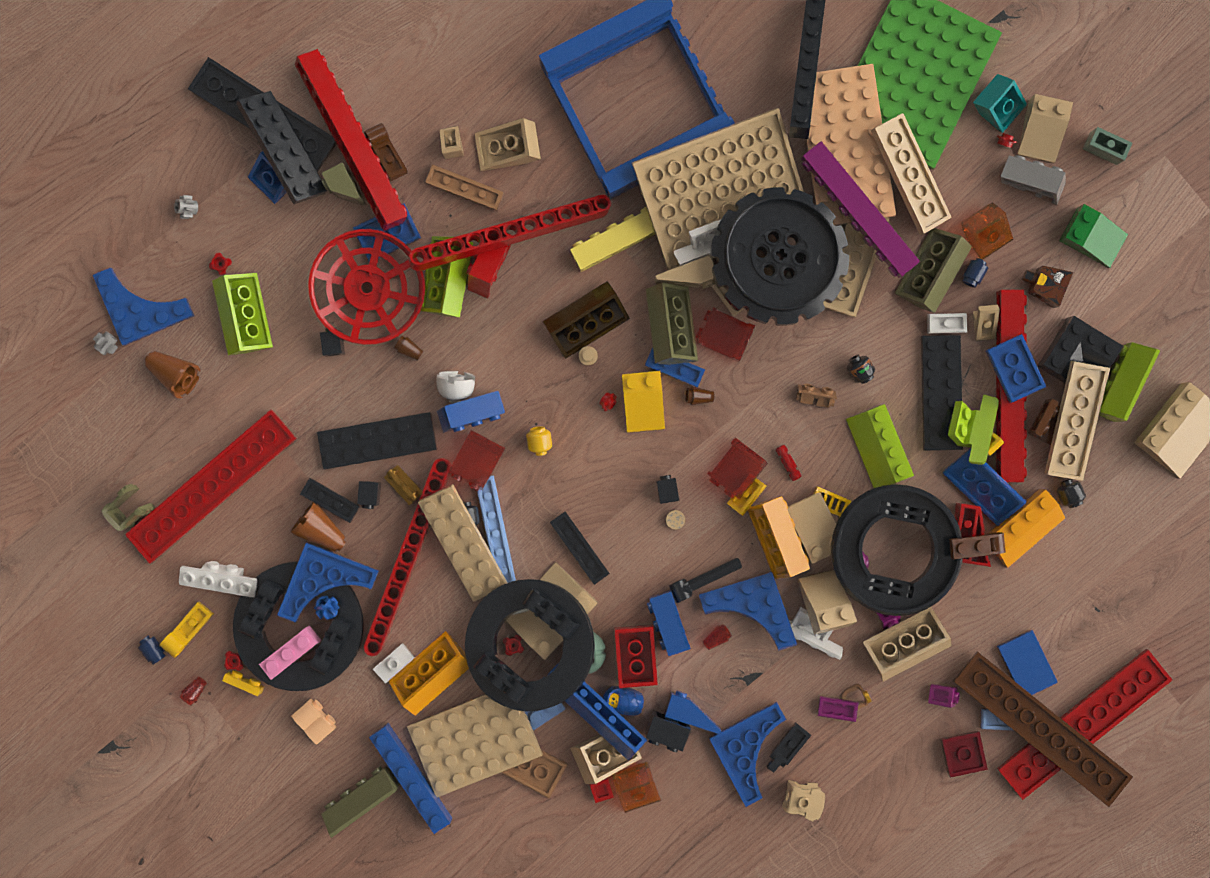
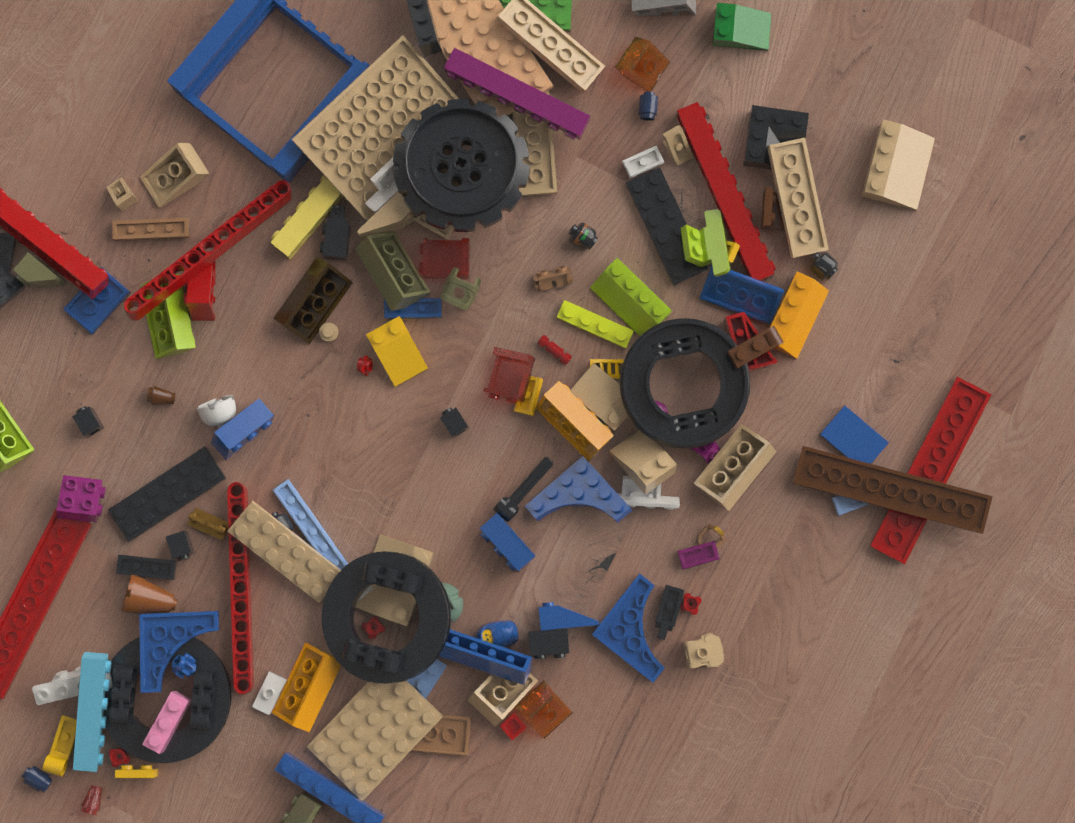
camera: 20 degrees left, 5 degrees down
light nougat brick [291,699,336,745] -> none
red dish [308,229,425,345] -> none
reddish brown plate [364,123,408,181] -> none
clear red panel [449,430,505,491] -> none
yellow head [526,426,552,456] -> none
black plate [550,511,610,585] -> none
red brick [614,624,658,688] -> none
tan tile [666,510,685,529] -> none
reddish brown cone [685,386,714,405] -> none
clear red cone [702,624,732,650] -> none
olive slope [895,228,972,313] -> none
magenta bracket [928,684,960,708] -> none
dark red plate [941,731,988,778] -> none
blue tile [986,334,1046,403] -> none
reddish brown torso [1022,266,1073,308] -> none
lime slope [1099,342,1160,422] -> none
none -> magenta brick [56,475,106,523]
none -> medium azure brick [73,652,111,772]
none -> black hinge [320,206,351,261]
none -> olive piece [440,267,481,311]
none -> neon yellow plate [556,300,634,349]
none -> red plate [680,593,702,615]

